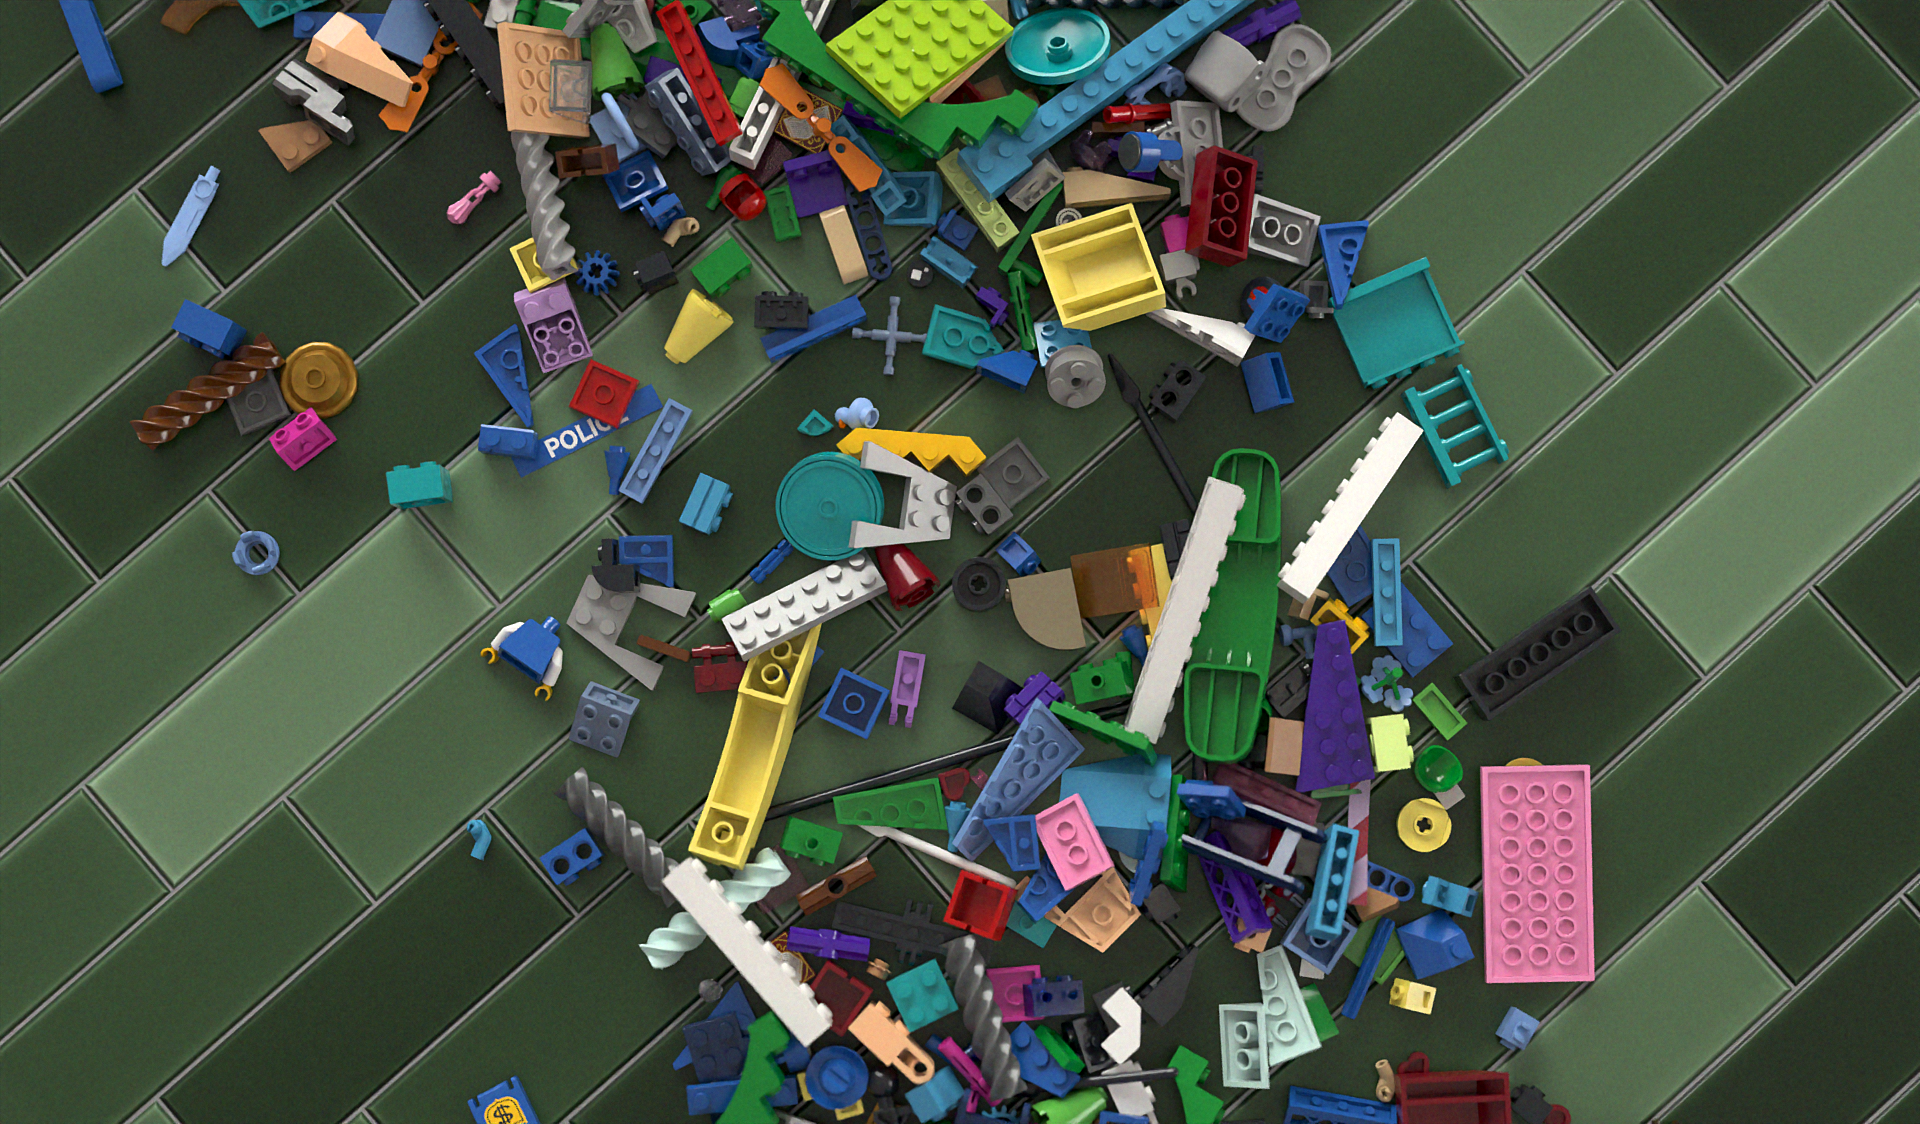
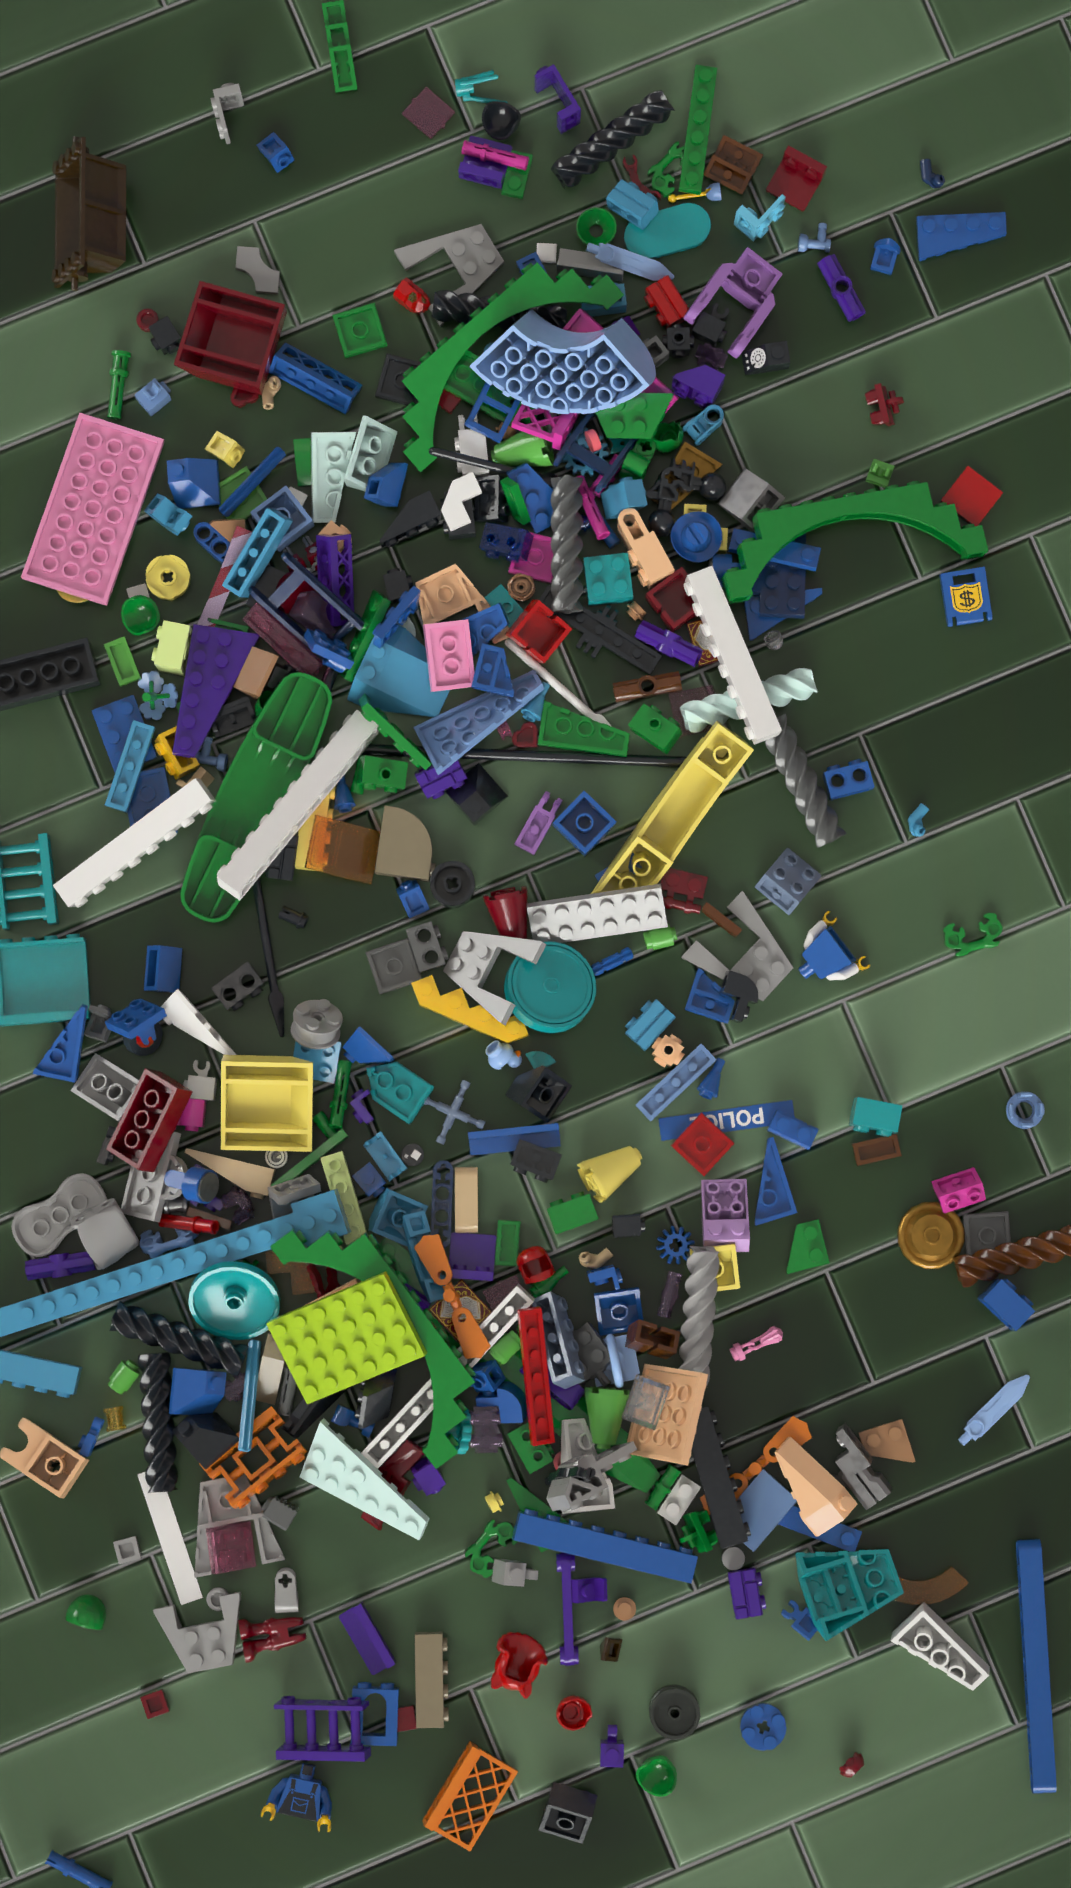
camera: 160 degrees left, 0 degrees up
none -> green pin [107,350,132,420]
none -> black pin [278,905,309,929]
none -> blue slope [364,463,408,507]
none -> black slope [505,1065,572,1123]
none -> medium nougat plate [507,573,535,601]
none -> light nougat brick [651,1034,685,1068]
none -> clear purple pin [657,1271,683,1318]
none -> green wing [786,1219,830,1274]
none -> reddish brown tile [852,1134,902,1166]
none -> green helmet [943,913,1003,957]

